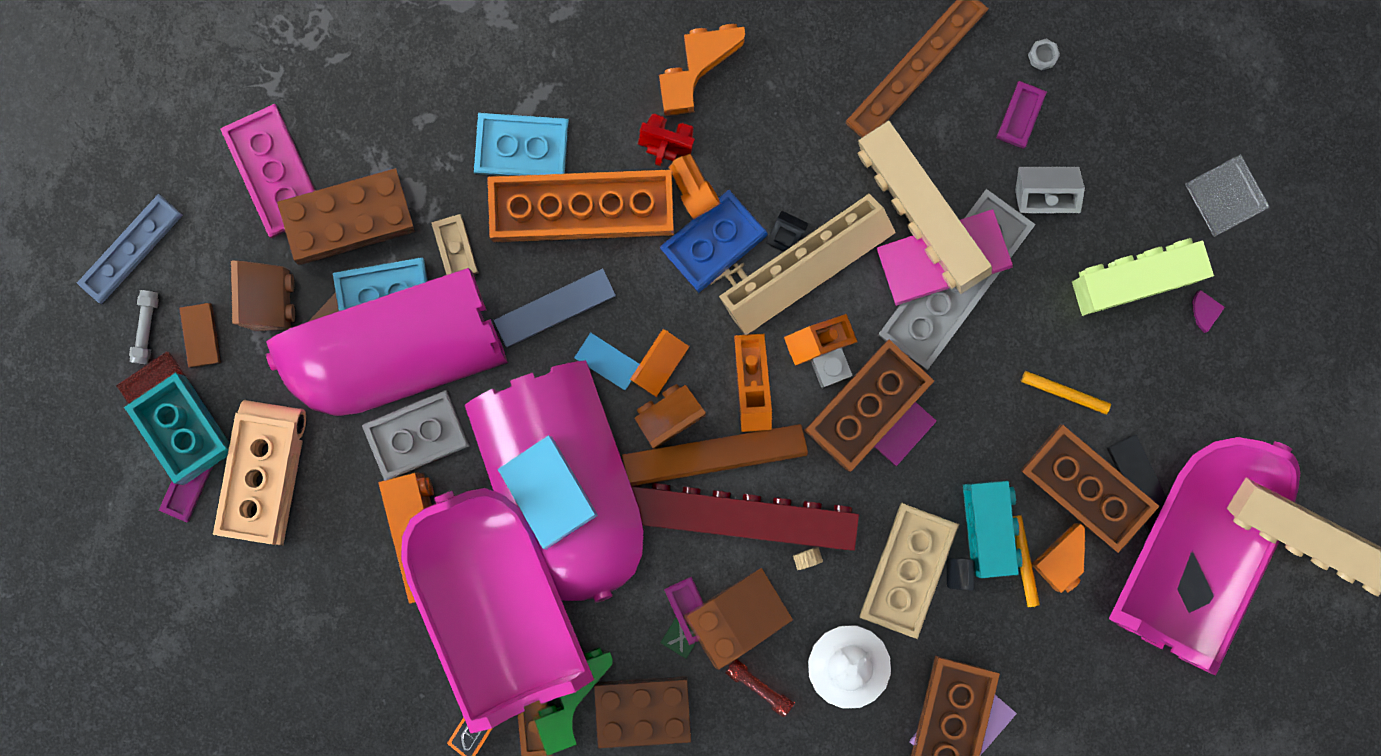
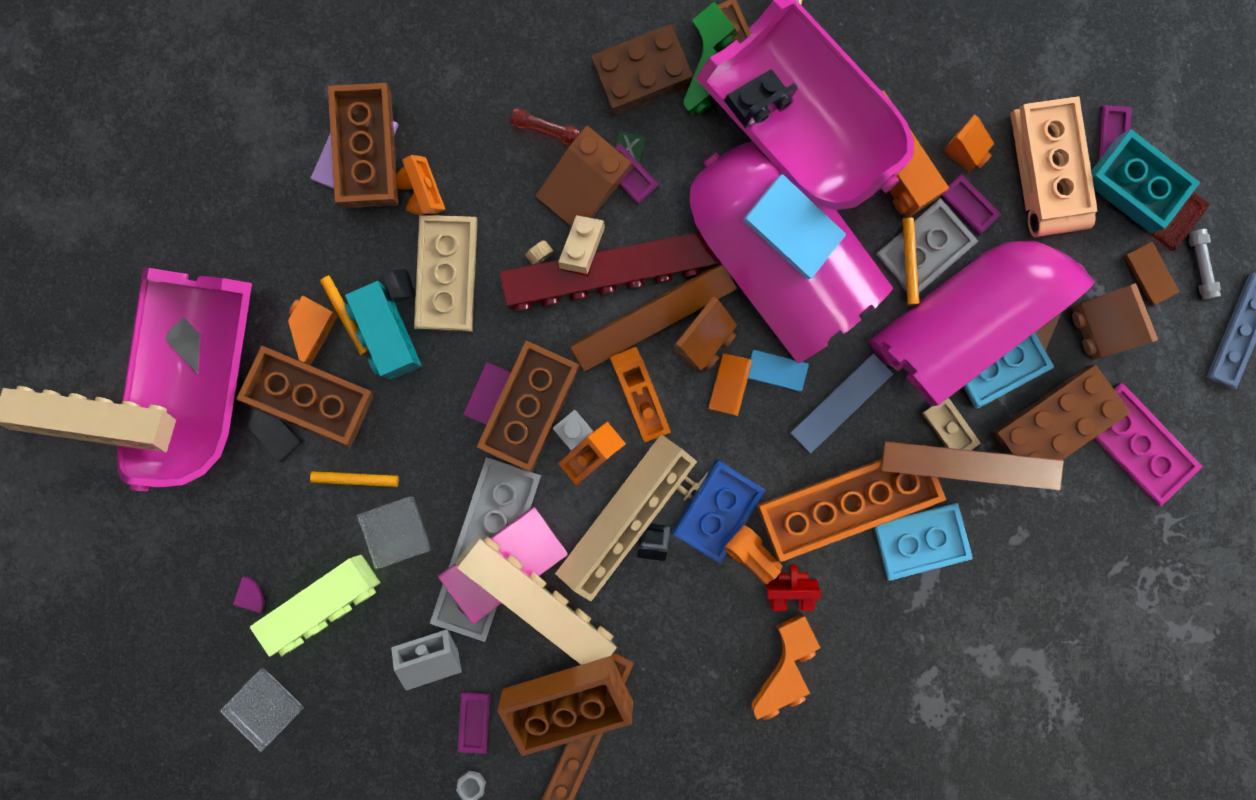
camera: 160 degrees right, 0 degrees up
white helmet [808,625,891,708] -> none
none -> clear tile [357,496,432,570]
none -> orange tile [397,155,446,215]
none -> dark orange brick [498,656,633,756]
none -> tan plate [558,215,605,274]
none -> black bracket [724,69,798,128]
none -> tile [880,441,1064,490]
none -> light orange bar [902,218,919,305]
none -> magenta tile [940,174,1001,236]
none -> orange slope [943,114,994,172]

